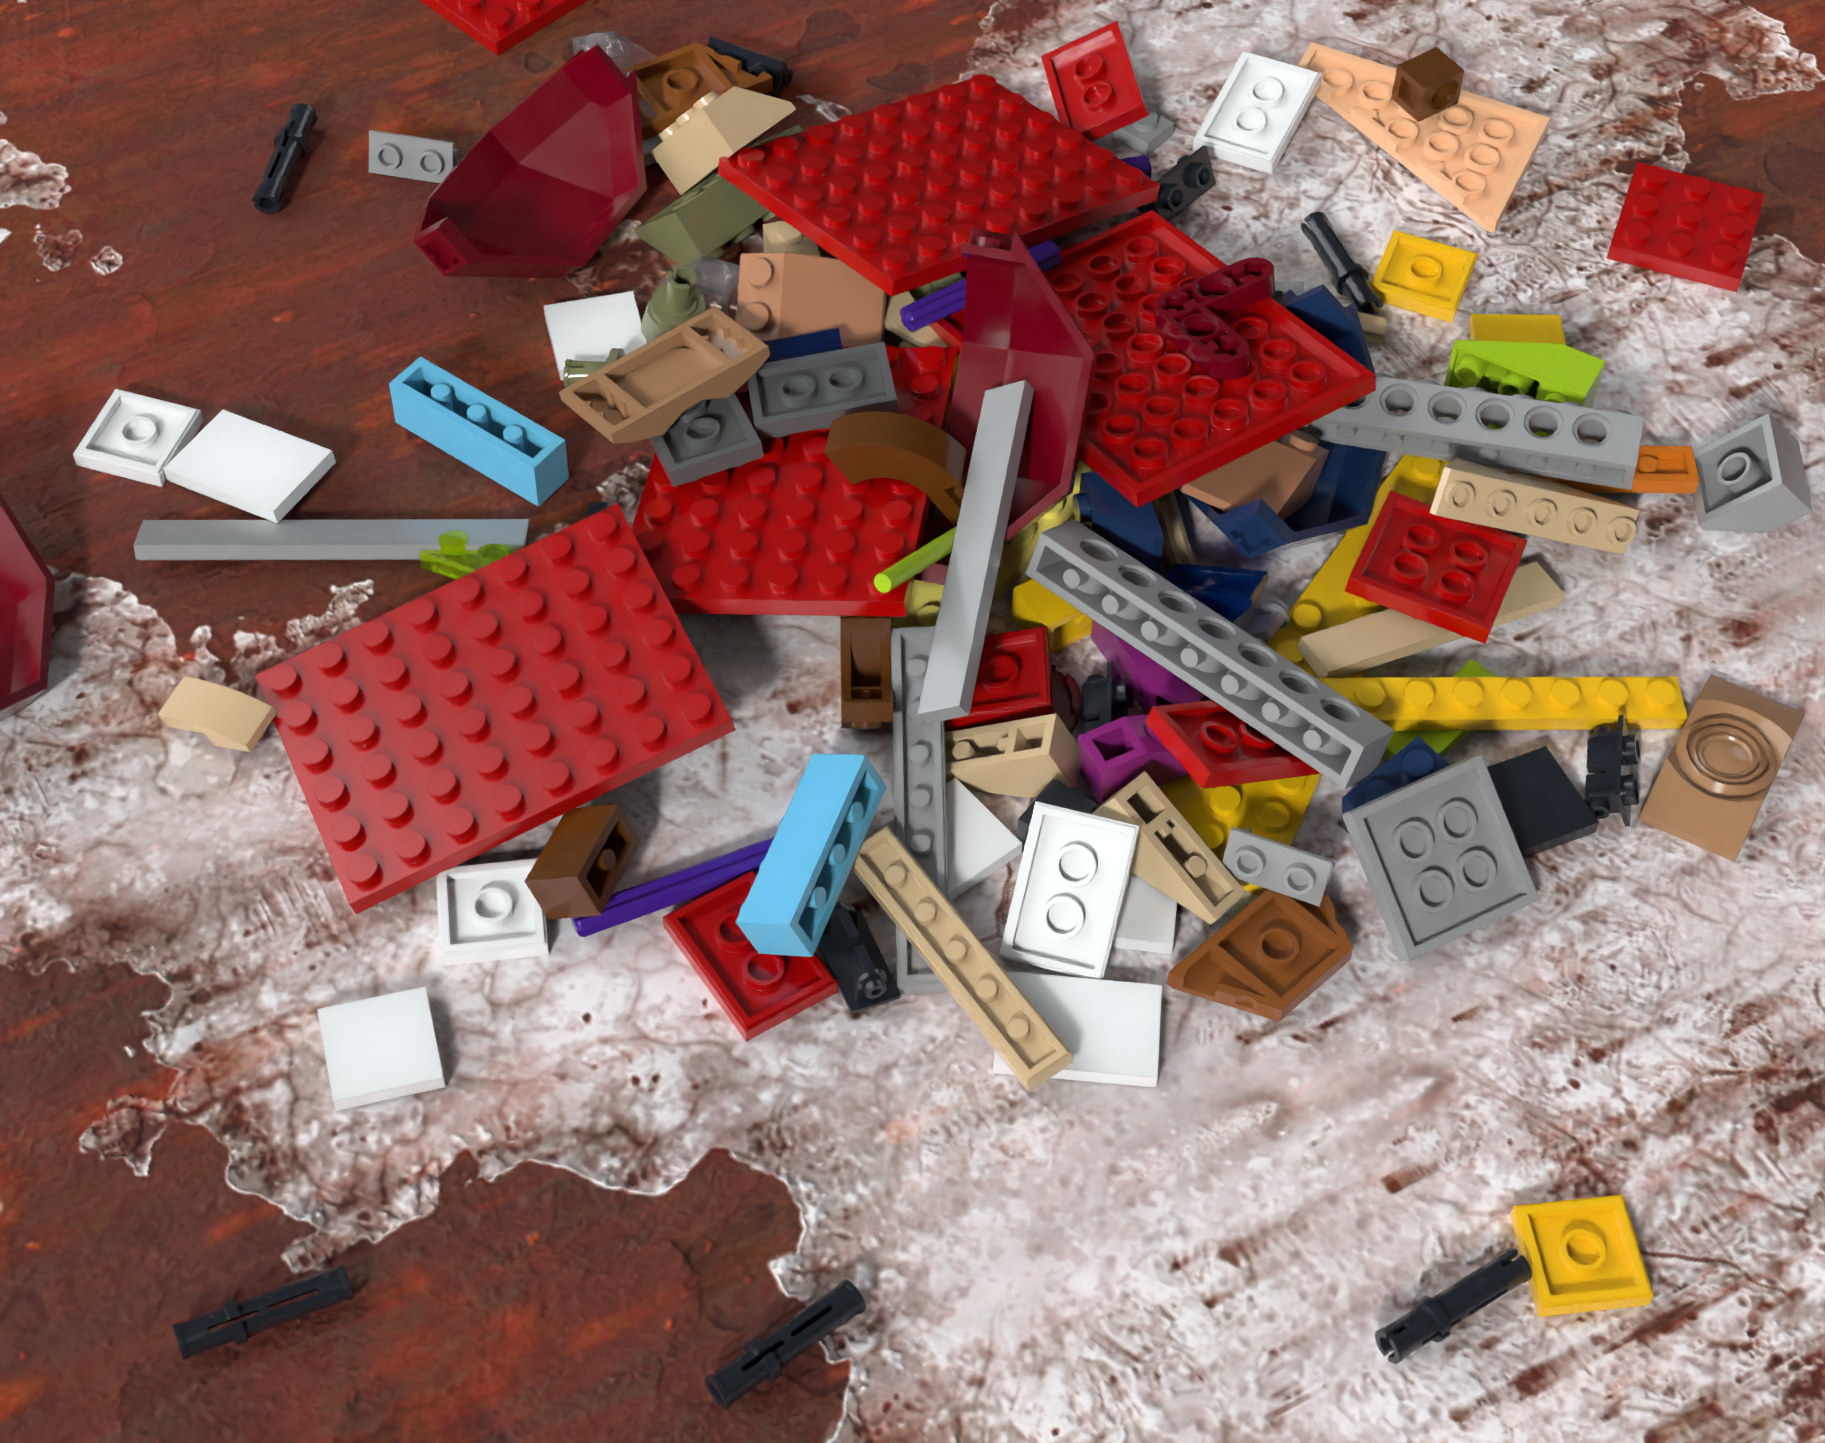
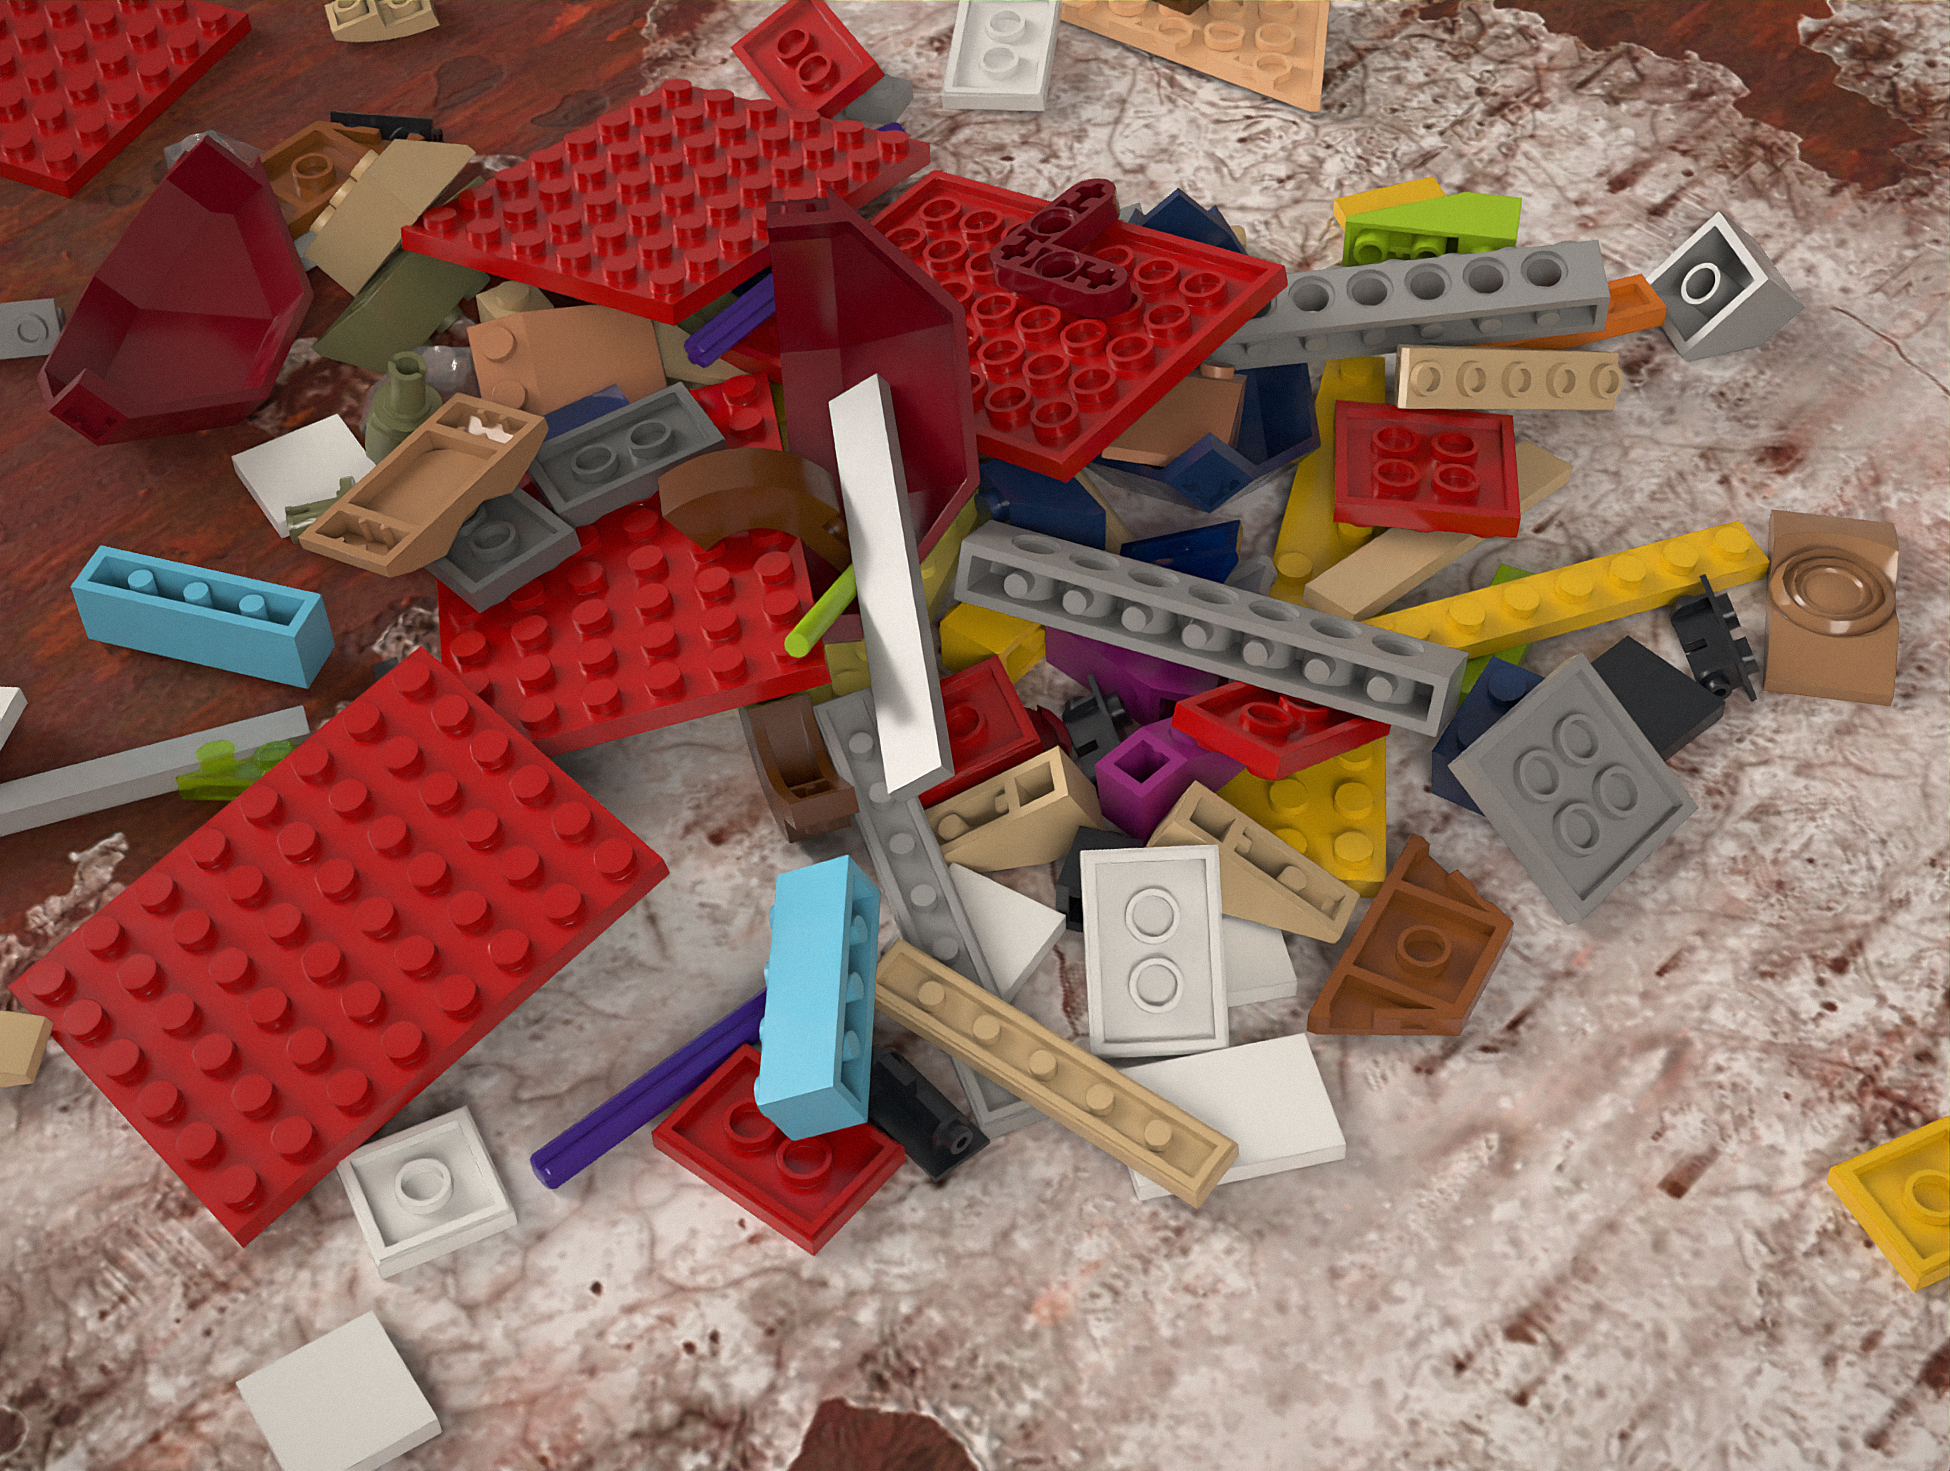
camera: 15 degrees left, 5 degrees down
reddish brown brick [524,804,641,919] -> none
black hinge [1136,145,1216,222] -> none
light grey hinge [1222,827,1335,907] -> none
black pin [1301,212,1383,315] -> none
yellow tile [1370,230,1479,323] -> none
black pin [1375,1247,1532,1364] -> none
red plate [1607,162,1765,292] -> none

